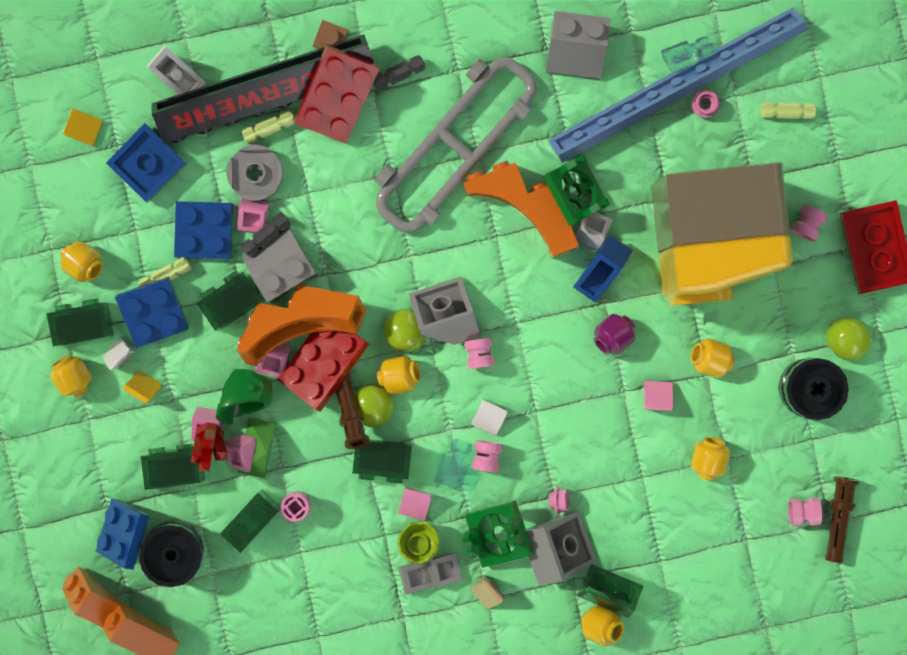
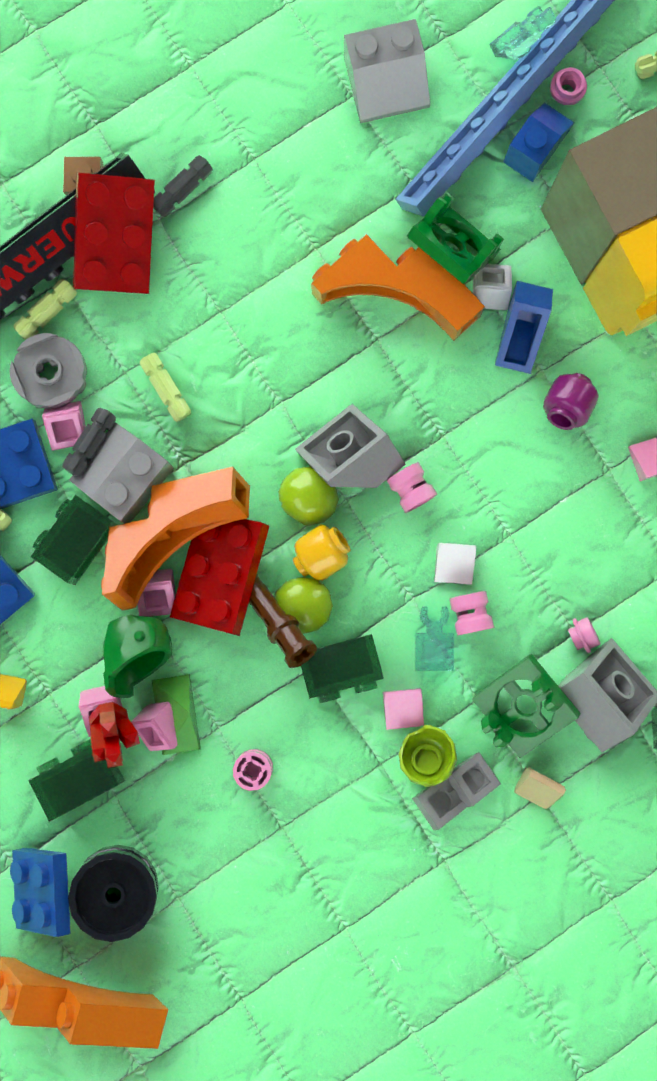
camera: 20 degrees left, 5 degrees down
clear green brick [220,489,281,553] -> none
light grey bar [374,57,537,233] -> none
none -> yellowish green axle [140,353,191,422]
none -> blue slope [503,103,574,182]

